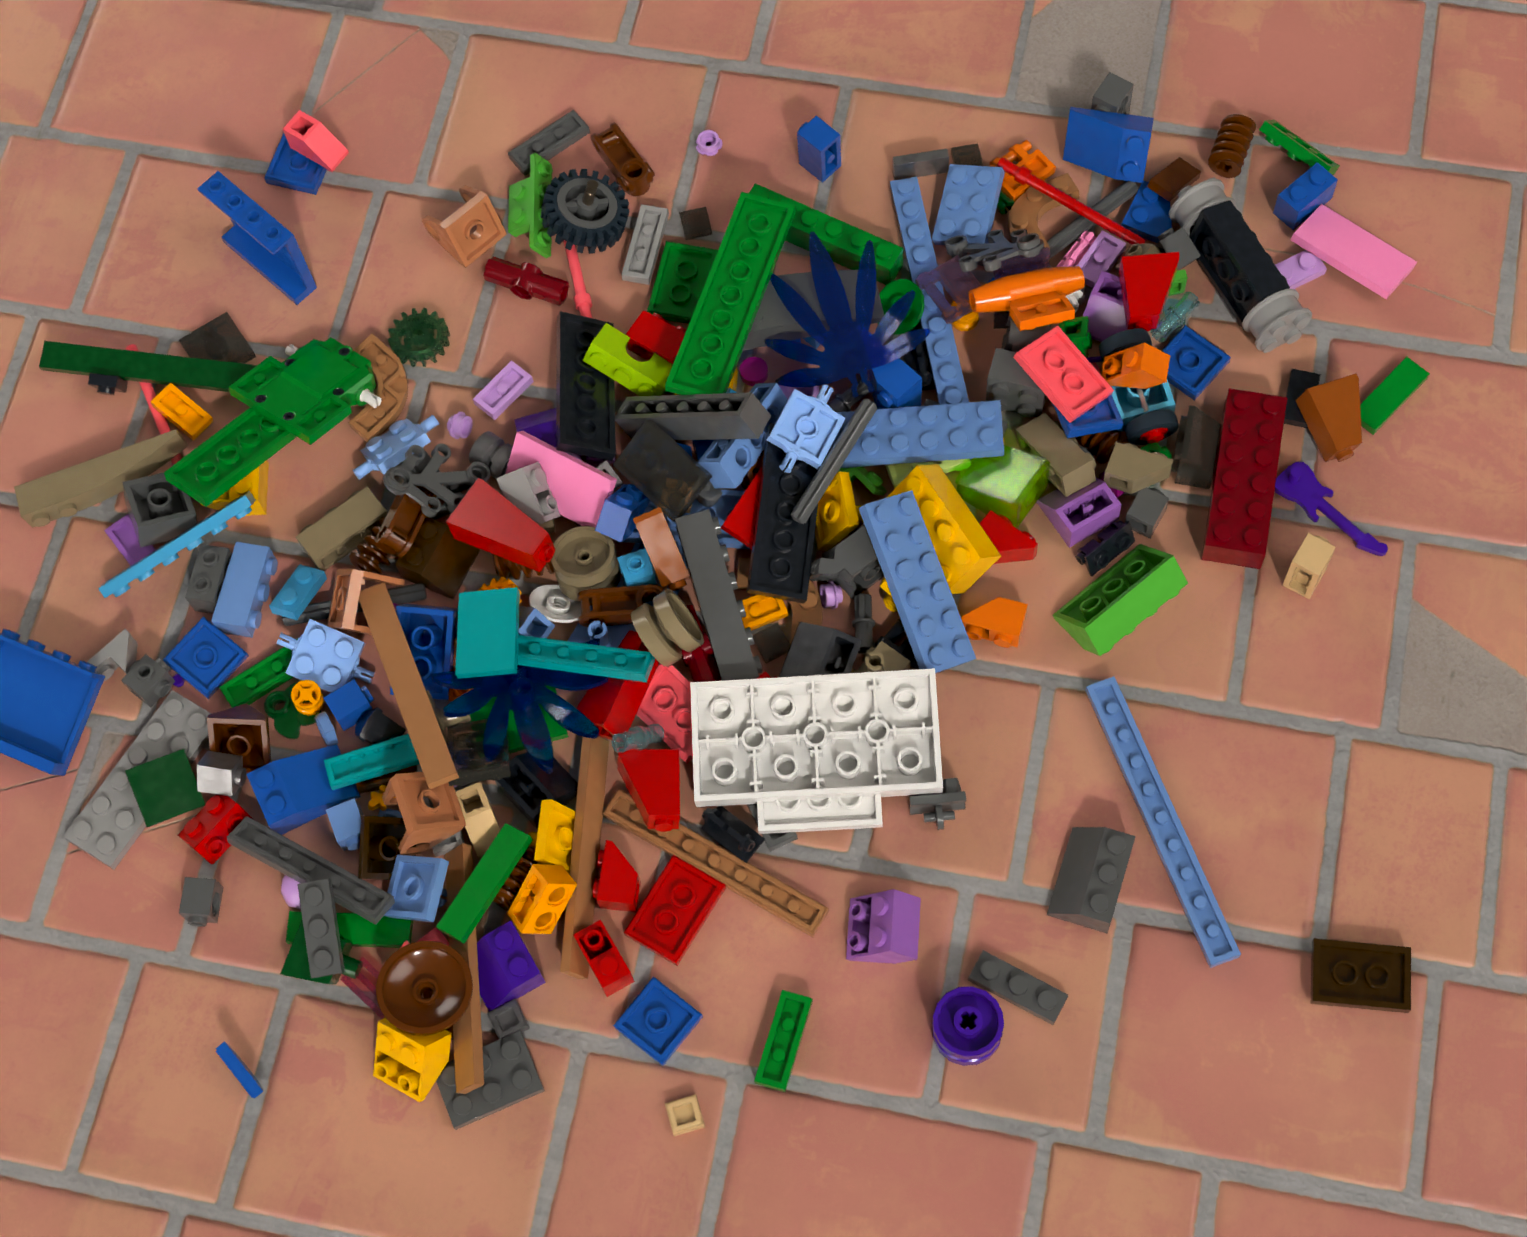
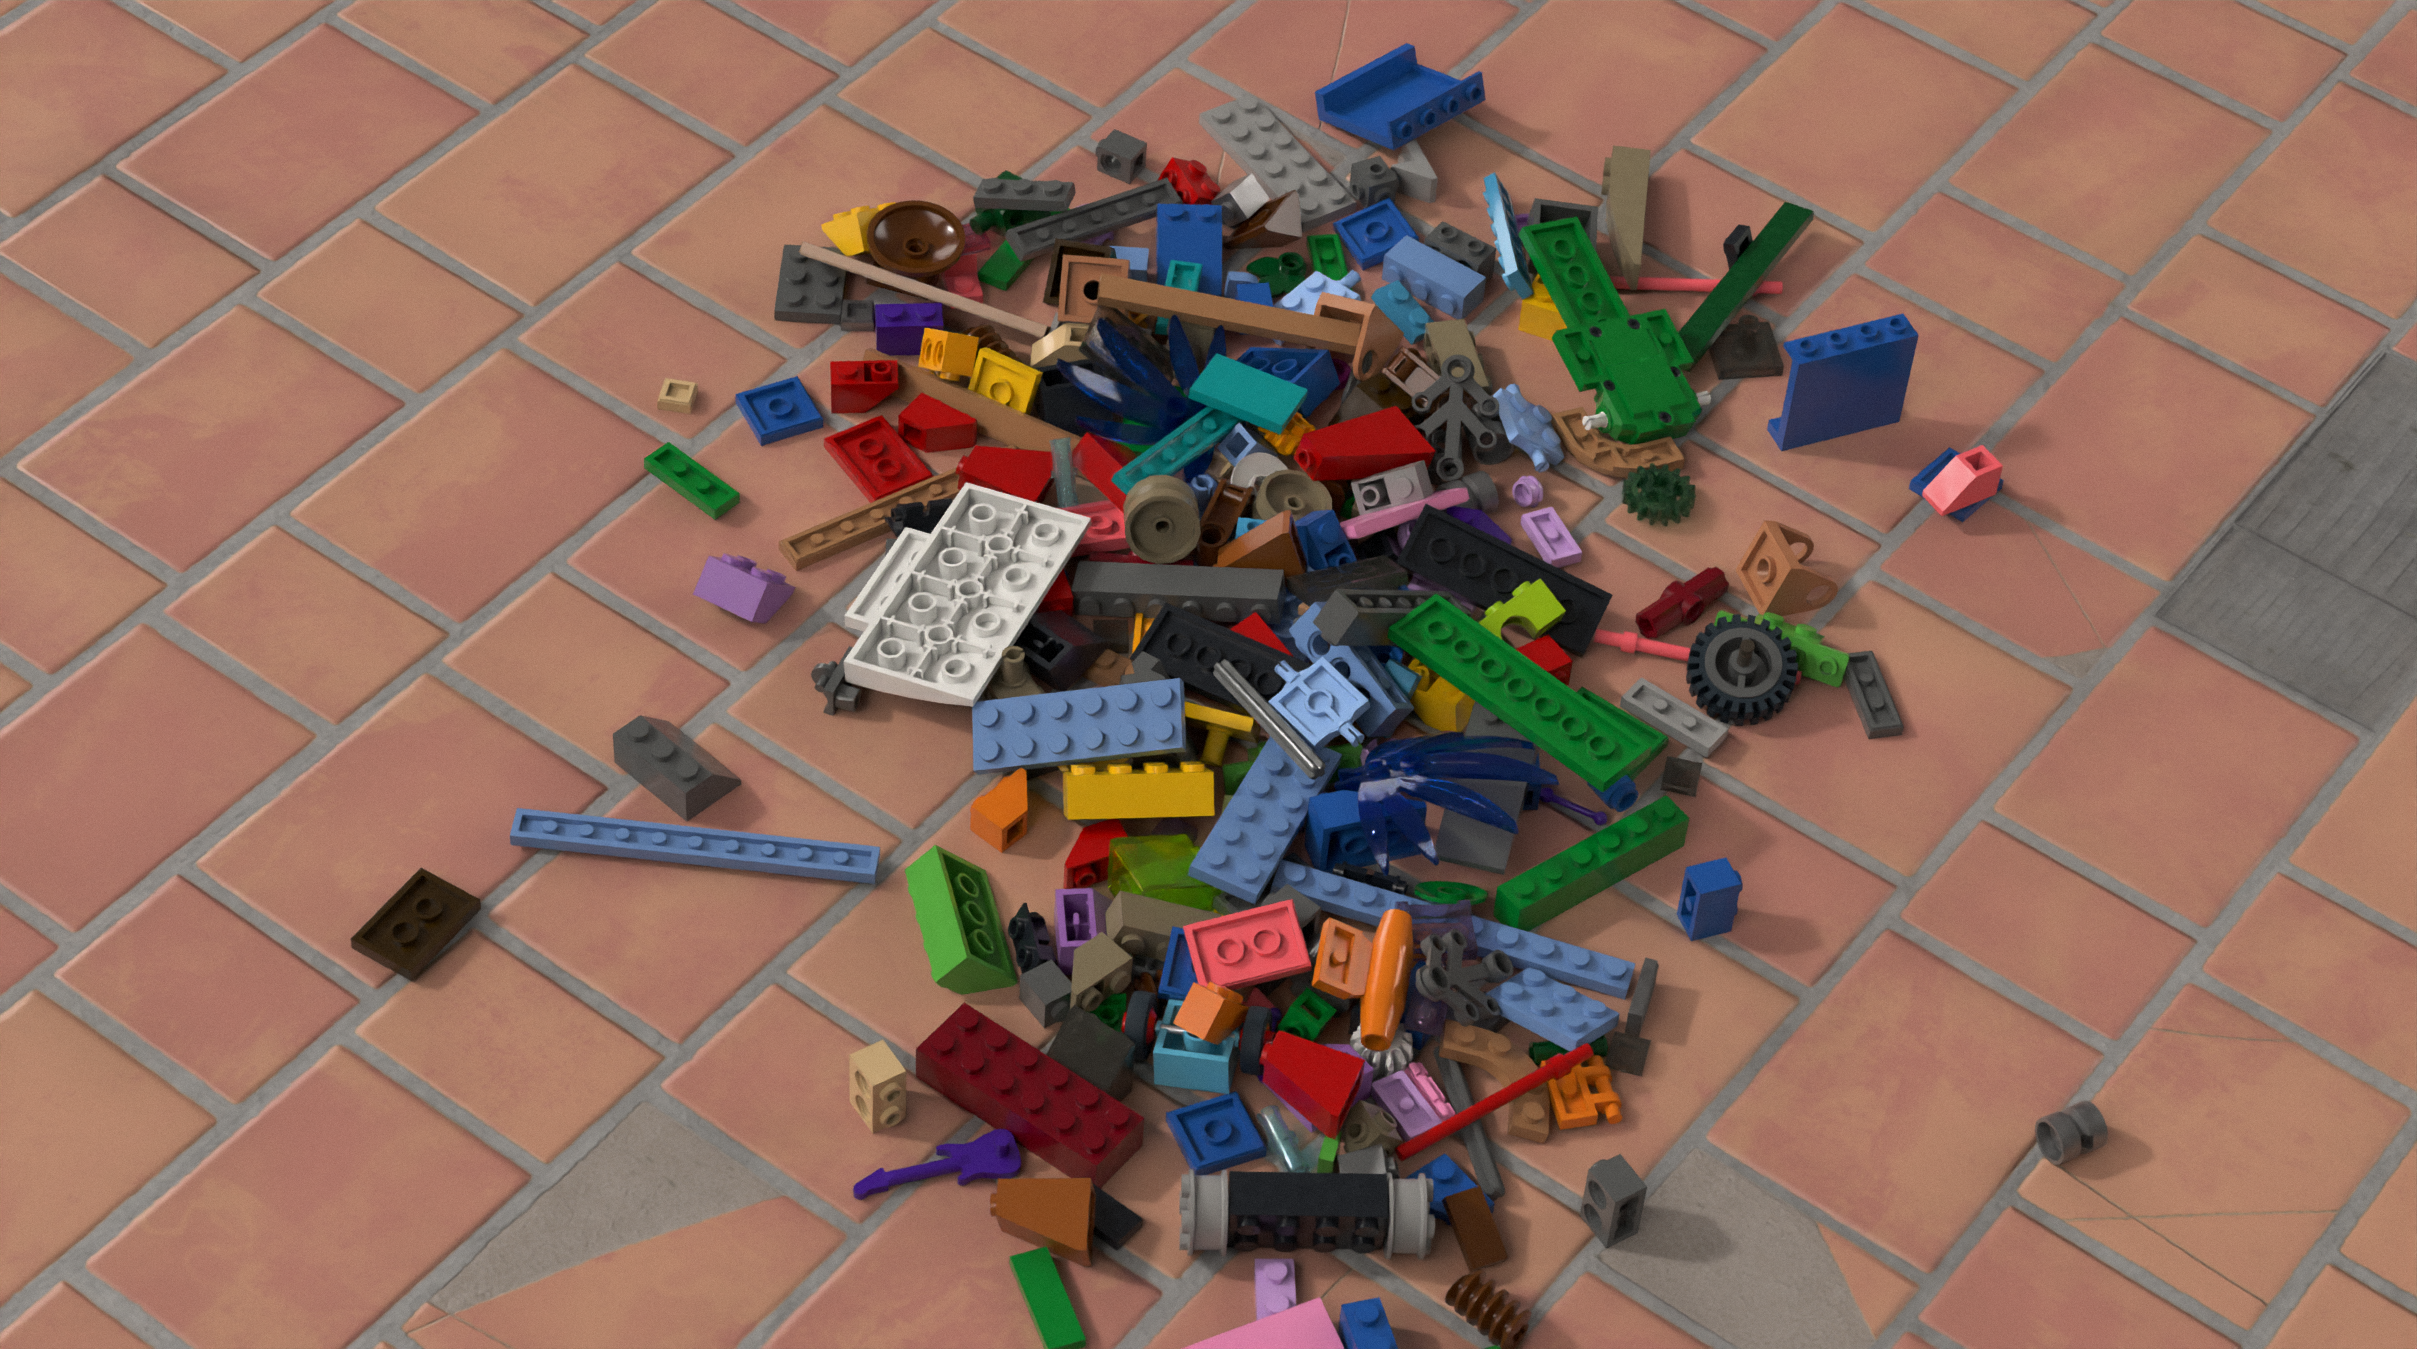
camera: 105 degrees right, 20 degrees down
dark green tile [125,749,205,828] -> none
light orange plate [150,383,213,441] -> none
blue tile [216,1041,264,1099] -> none
light orange wheel [291,680,324,716] -> none
medium blue tile [384,855,449,922] -> none
green tile [436,823,533,944] -> none
reddish brown piece [590,122,655,196] -> none
lavender plate [696,130,722,156] -> none
dark purple wheel [932,986,1004,1066] -> none
dark grey plate [968,950,1068,1025] -> none
blue slope [1063,107,1154,183] -> none

